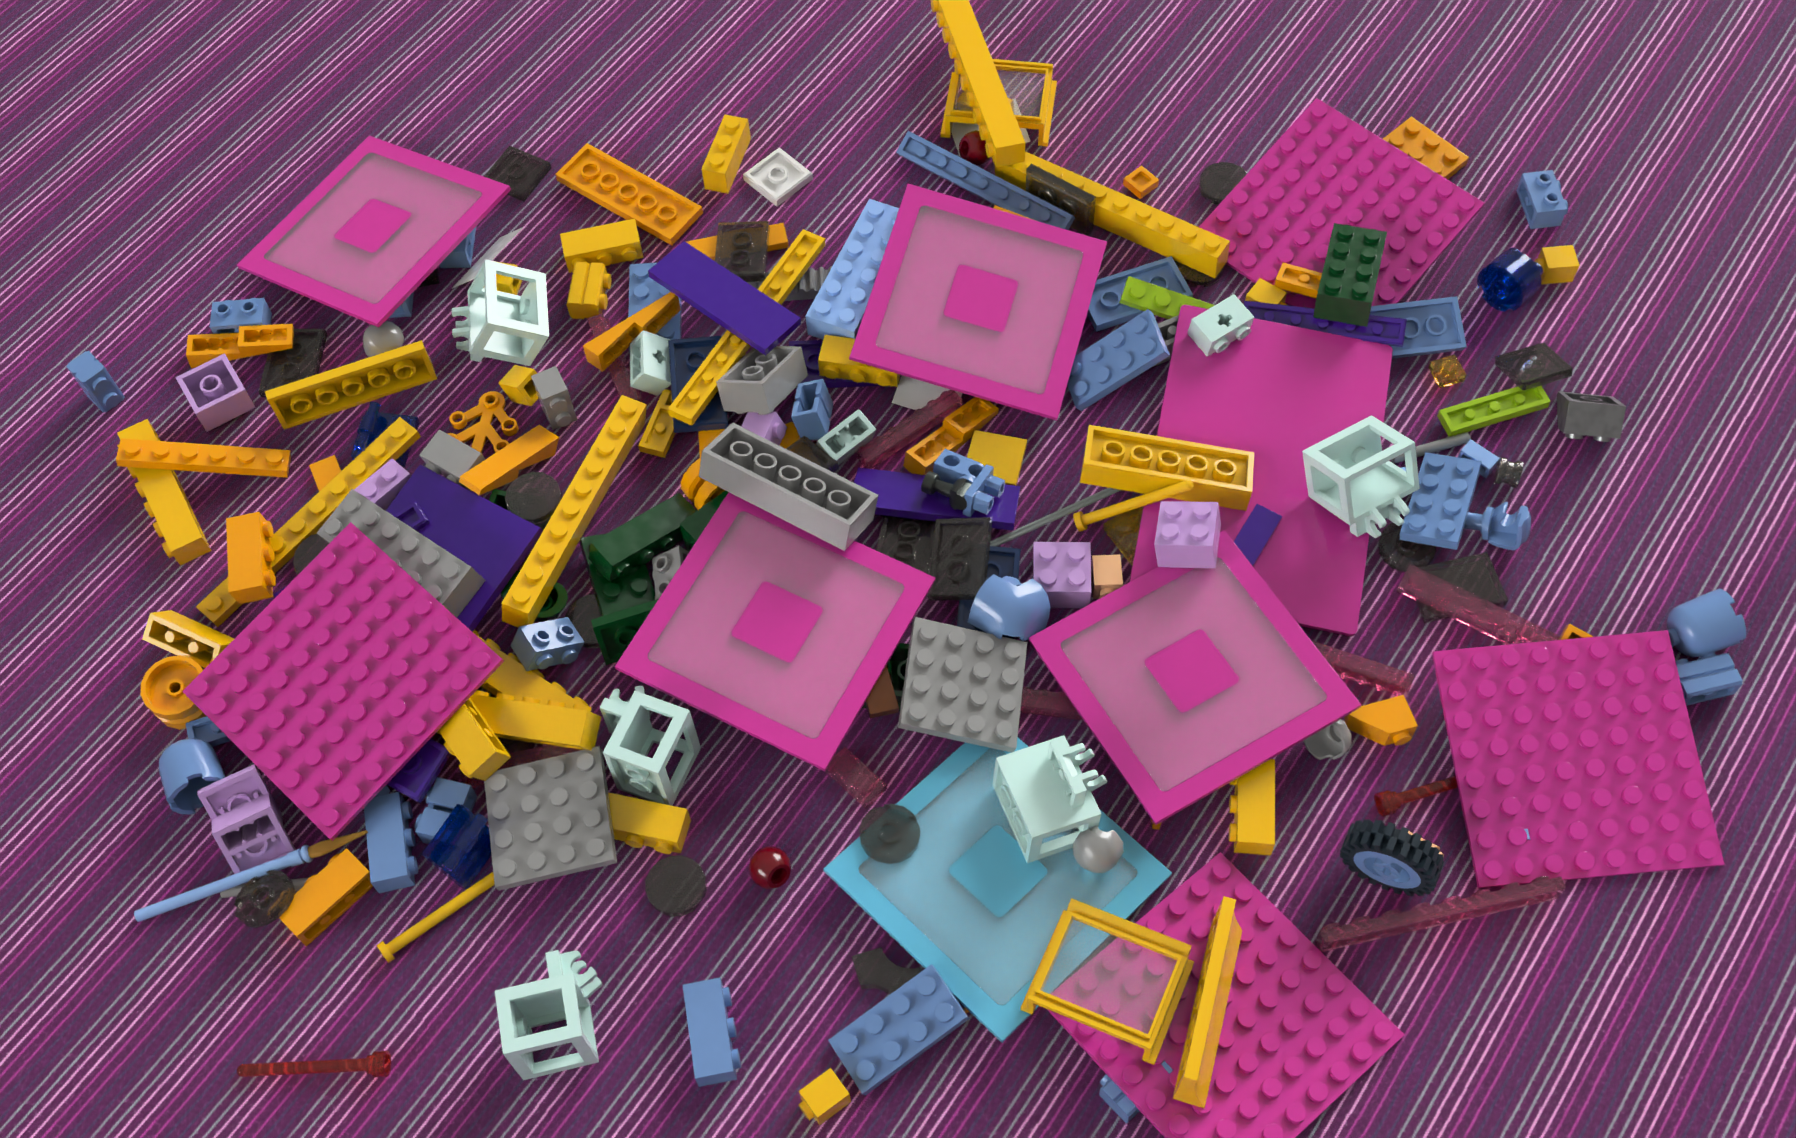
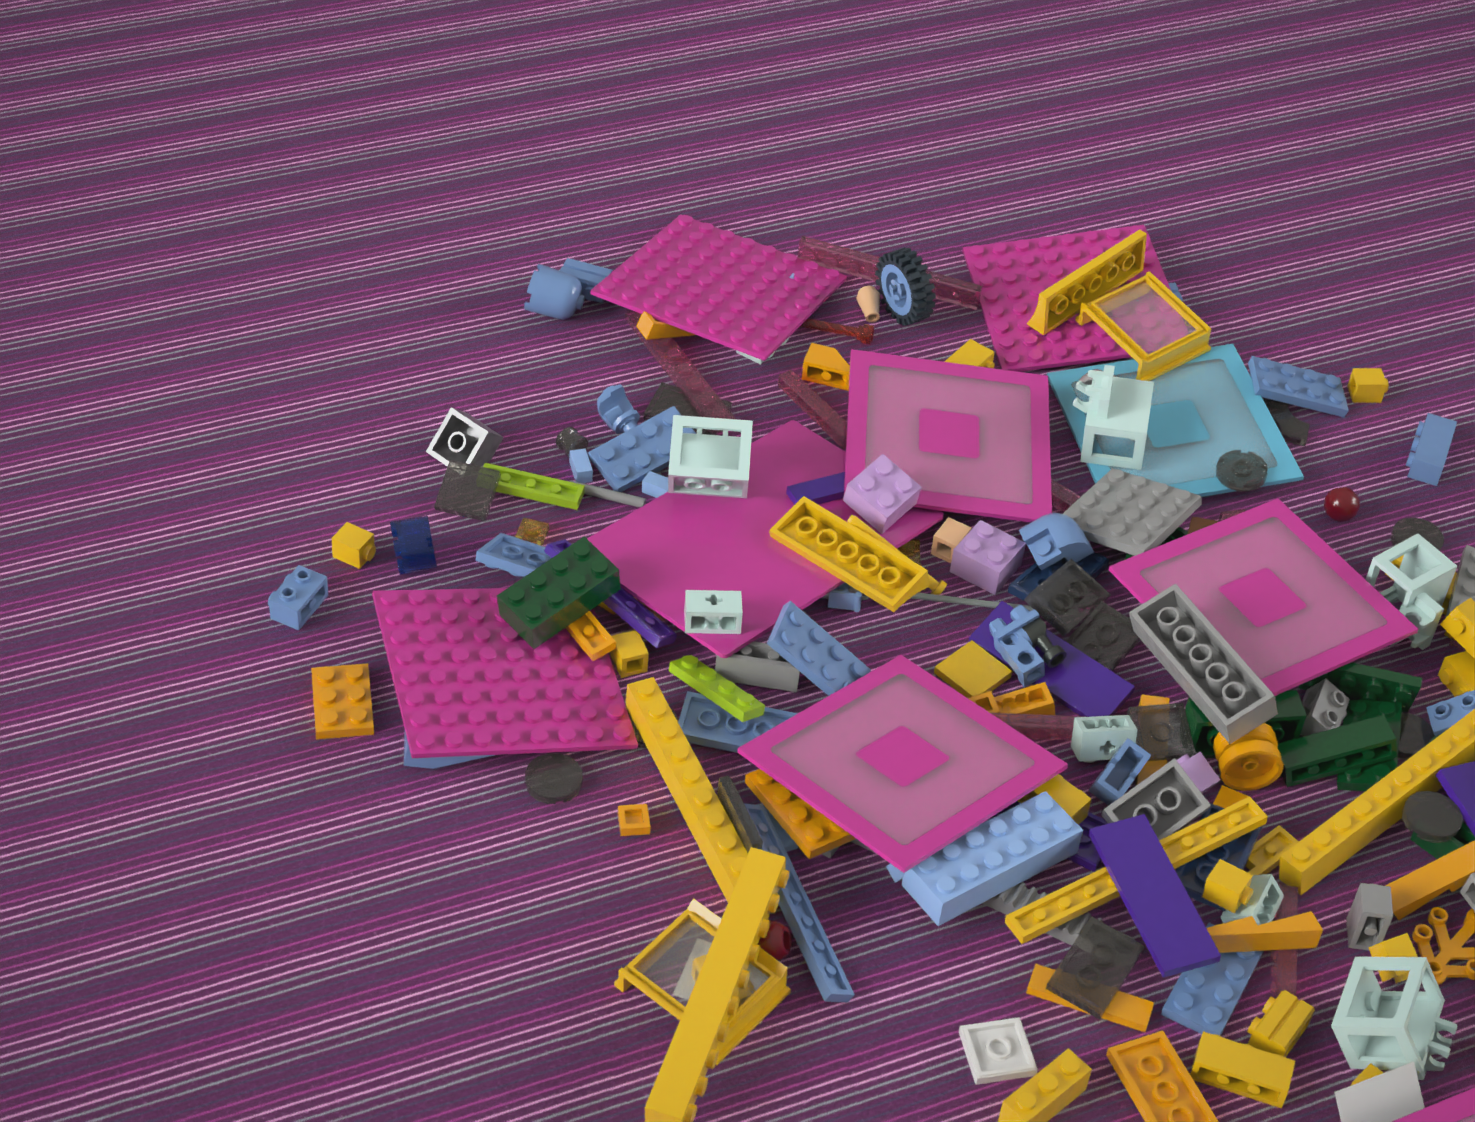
camera: 155 degrees left, 15 degrees down
none -> yellow brick [1202,859,1253,914]

